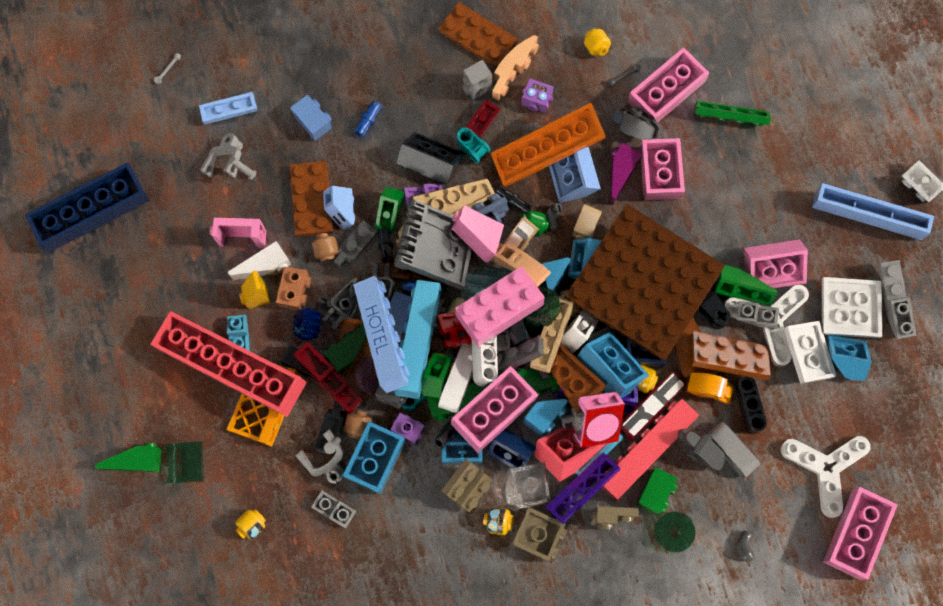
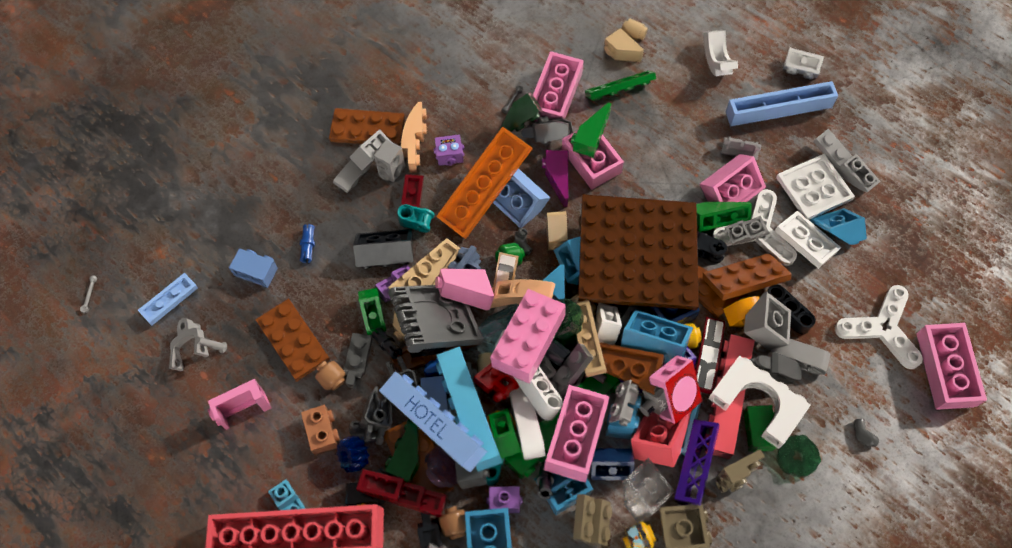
camera: 30 degrees left, 10 degrees down
dark blue brick [25,162,150,253] -> none
white slope [228,241,291,280] -> none
yellow slope [239,270,271,309] -> none
light blue slope [323,186,355,230] -> none
black pin [495,185,532,214] -> none
yellow head [584,29,611,56] -> none
none -> light grey slope [333,160,371,193]
none -> light grey brick [349,129,391,171]
none -> dark green slope [498,92,543,132]
none -> green slope [571,102,612,158]
none -> tan slope [604,28,644,62]
none -> light grey hinge [609,380,639,426]
none -> tan brick [622,18,648,41]
none -> white arch [703,30,738,76]
none -> white arch [708,355,811,449]
none -> light grey hinge [721,136,761,160]
none -> light grey slope [744,292,791,350]

